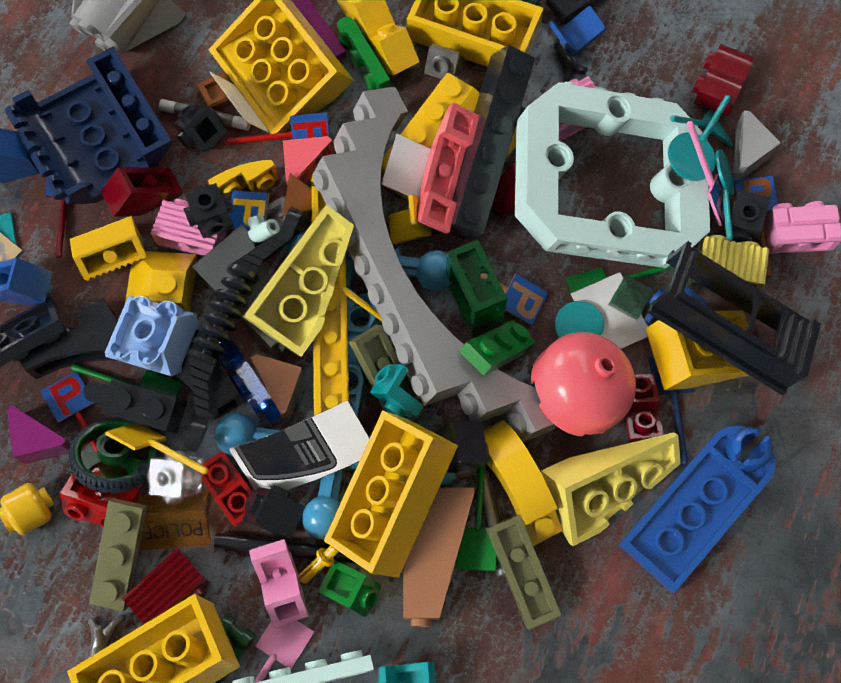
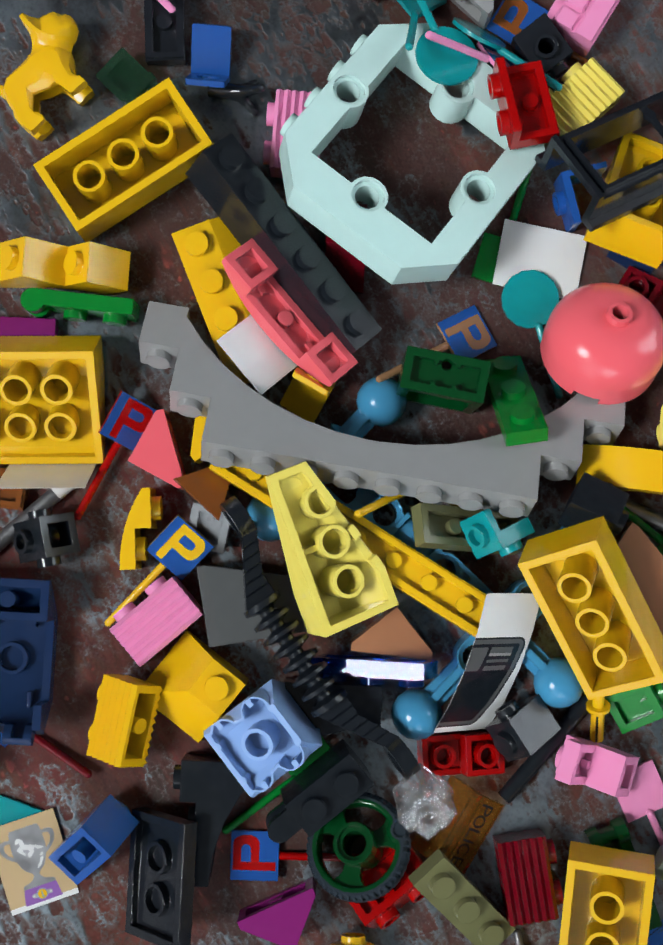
camera: 60 degrees left, 15 degrees up
dark red slope [101,167,183,217] -> none
yellow piece [105,423,208,474] -> none
black brick [183,183,234,239] -> none
light aqua arm [247,215,280,243] -> none
flat silver bracket [424,44,465,79] -> none
clear green tile [608,275,654,321] -> none
none -> red bracket [487,56,560,150]

